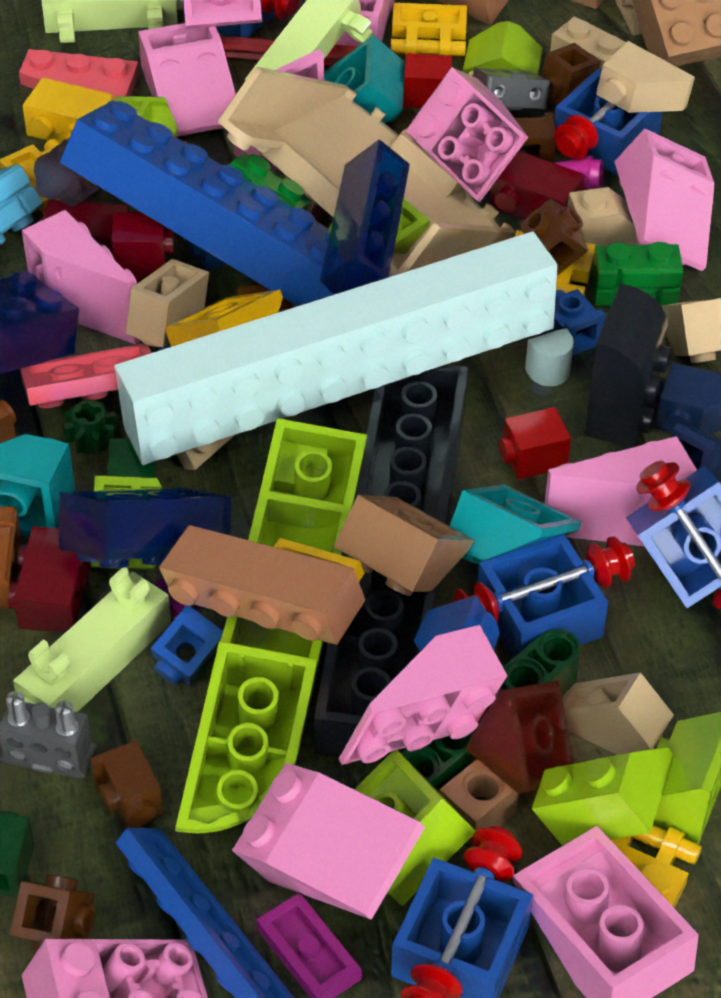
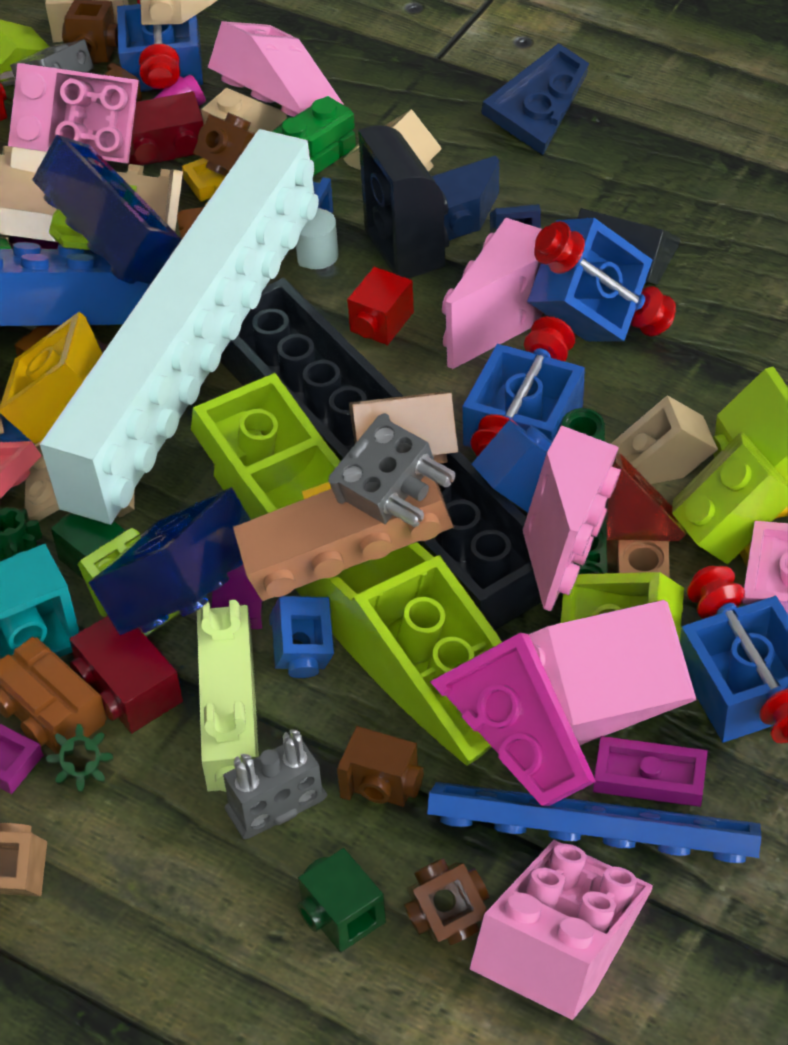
camera: 40 degrees left, 0 degrees up
teal slope [450,484,582,564] -> none
none -> dark grey piece [328,413,455,527]
none -> dark pink wing [430,632,596,806]

